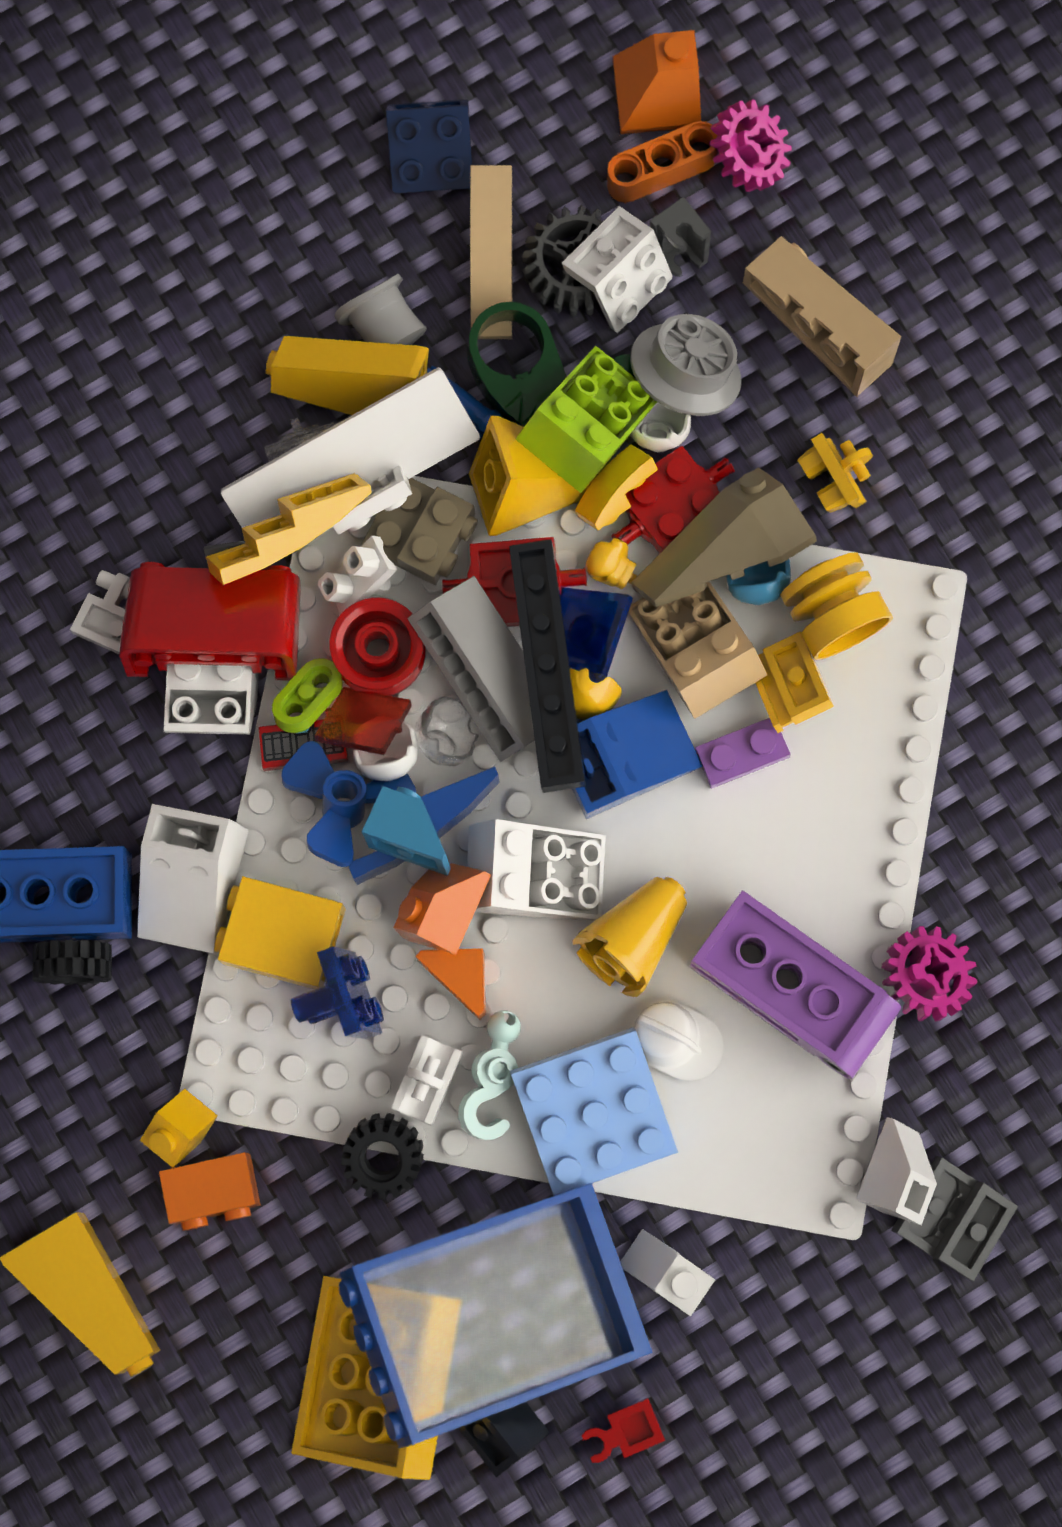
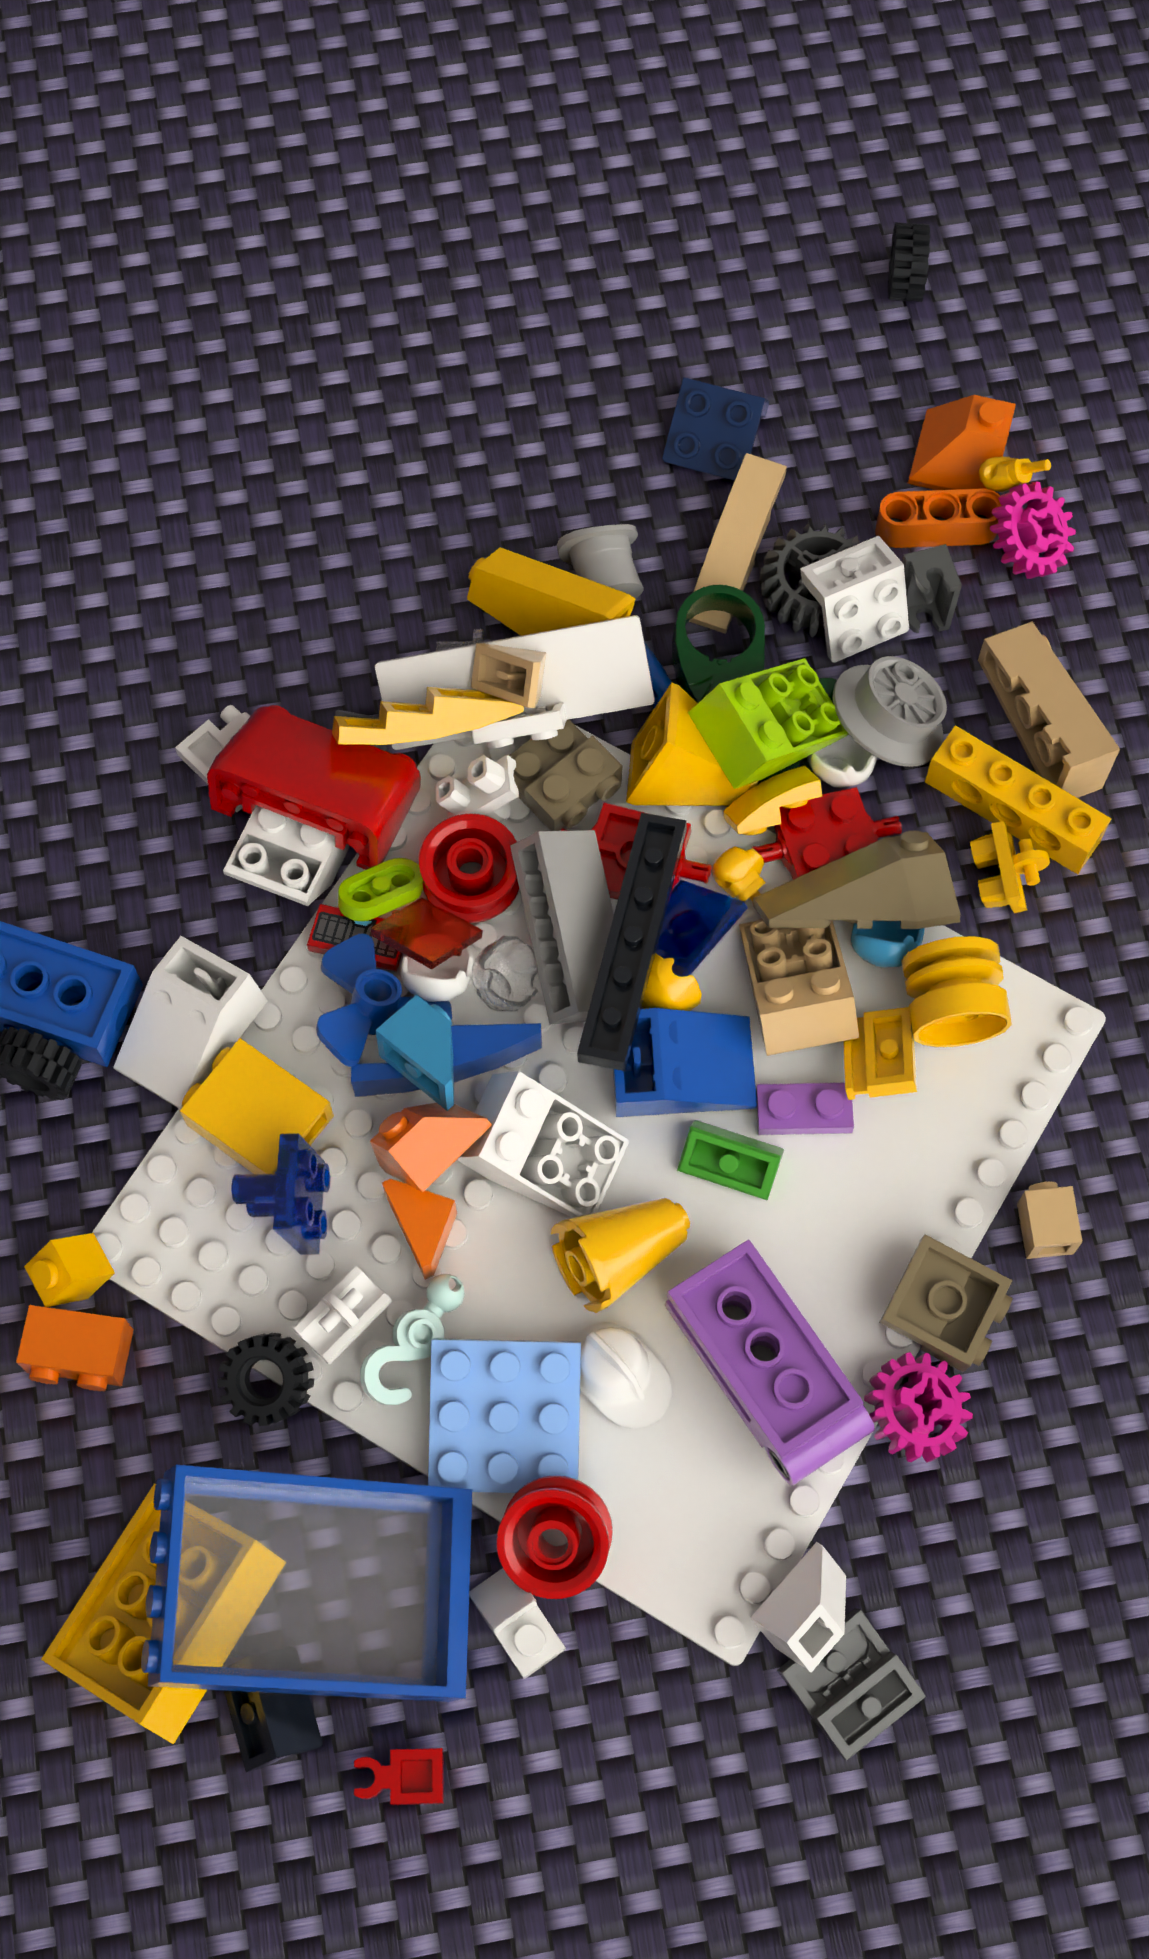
camera: 15 degrees right, 10 degrees down
none -> tan slope [471,643,546,708]
none -> red wheel [497,1476,613,1599]
none -> bright green slope [677,1120,784,1200]
none -> dark tan plate [879,1234,1013,1372]
none -> yellow brick [925,725,1112,875]
none -> yellow piece [979,457,1051,492]
none -> tan brick [1017,1182,1082,1259]

